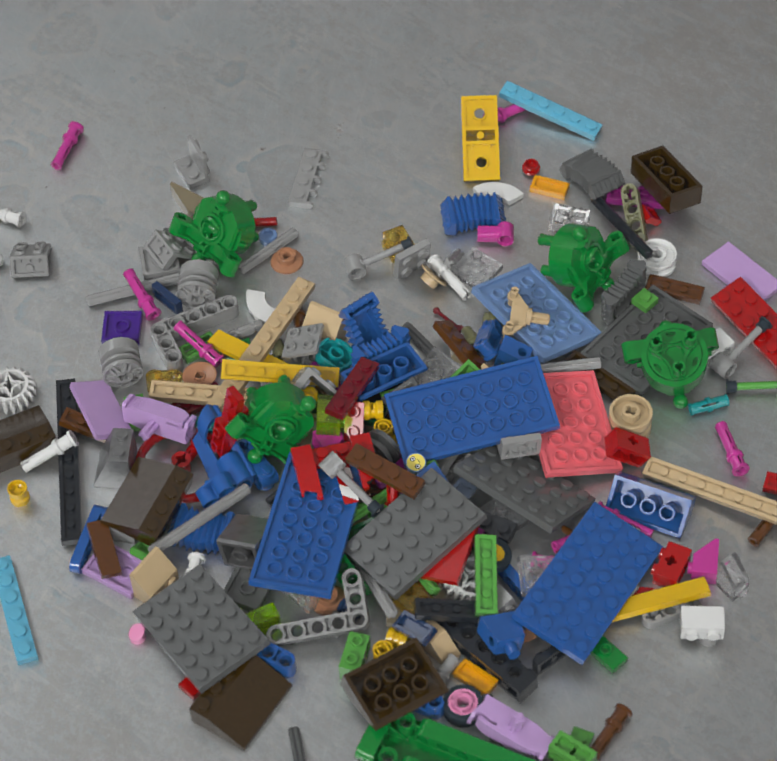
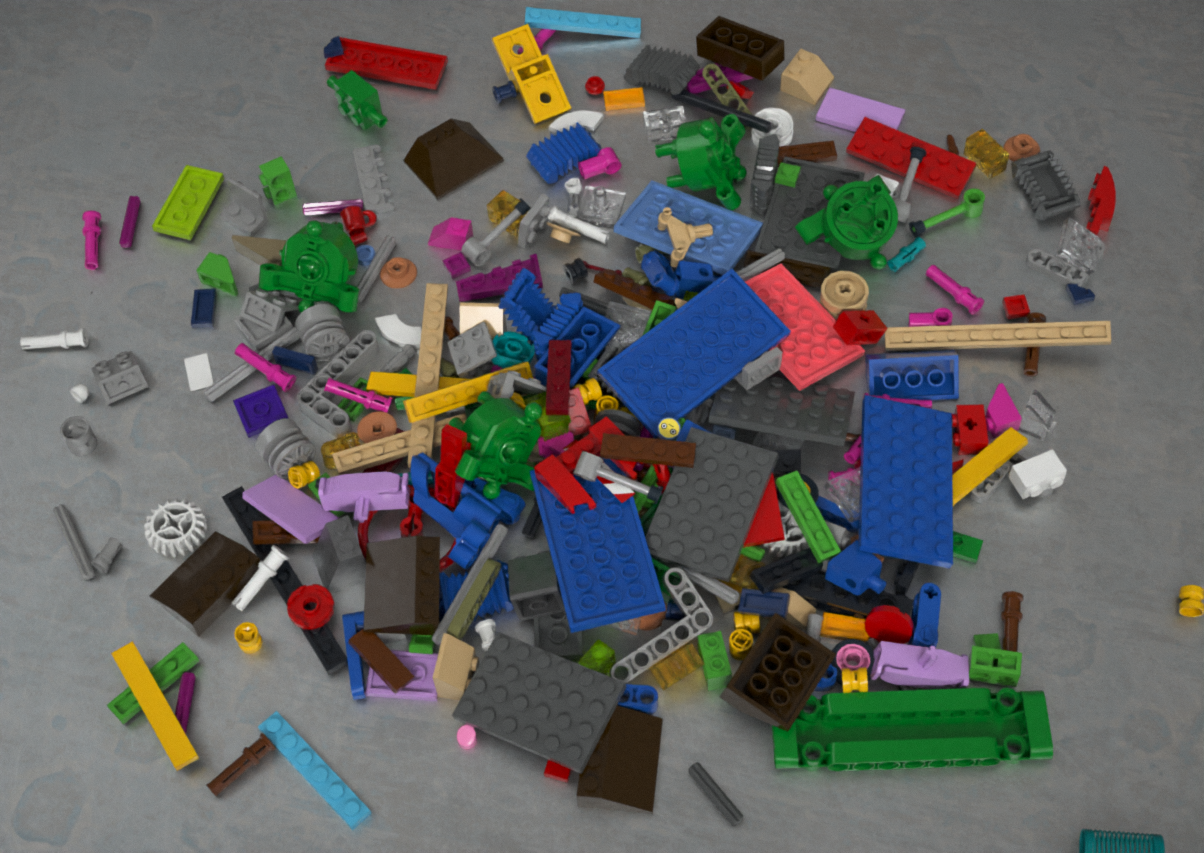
camera: 25 degrees left, 5 degrees up
none -> magenta axle [119,196,141,248]
none -> lime plate [152,165,225,240]
none -> white sticker [184,353,214,391]
none -> dark blue tile [191,289,217,328]
none -> bright green slope [196,252,239,296]
none -> bright green brick [258,156,297,205]
none -> red tile [287,584,335,630]
none -> yellow wheel [288,461,320,489]
none -> axle [302,199,364,216]
none -> dark blue tile [324,36,344,59]
none -> red plate [325,37,448,90]
none -> green brick [327,70,388,130]
none -> red piece [340,206,377,236]
none -> dark brown slope [403,119,504,200]
none -> dark pink slope [428,217,474,251]
none -> magenta tile [442,252,471,279]
none -> olive beam [447,558,501,640]
none -> magenta wing [456,254,543,302]
none -> dark blue bush [492,80,517,104]
none -> black wheel [563,258,588,284]
none -> white hinge [565,178,582,195]
none -> clear yellow brick [648,642,704,691]
none -> tan slope [780,49,834,105]
none -> yellow wheel [841,667,868,693]
none -> red tile [864,605,913,644]
none -> blue piece [907,583,941,649]
none -> dark pink piece [909,308,953,327]

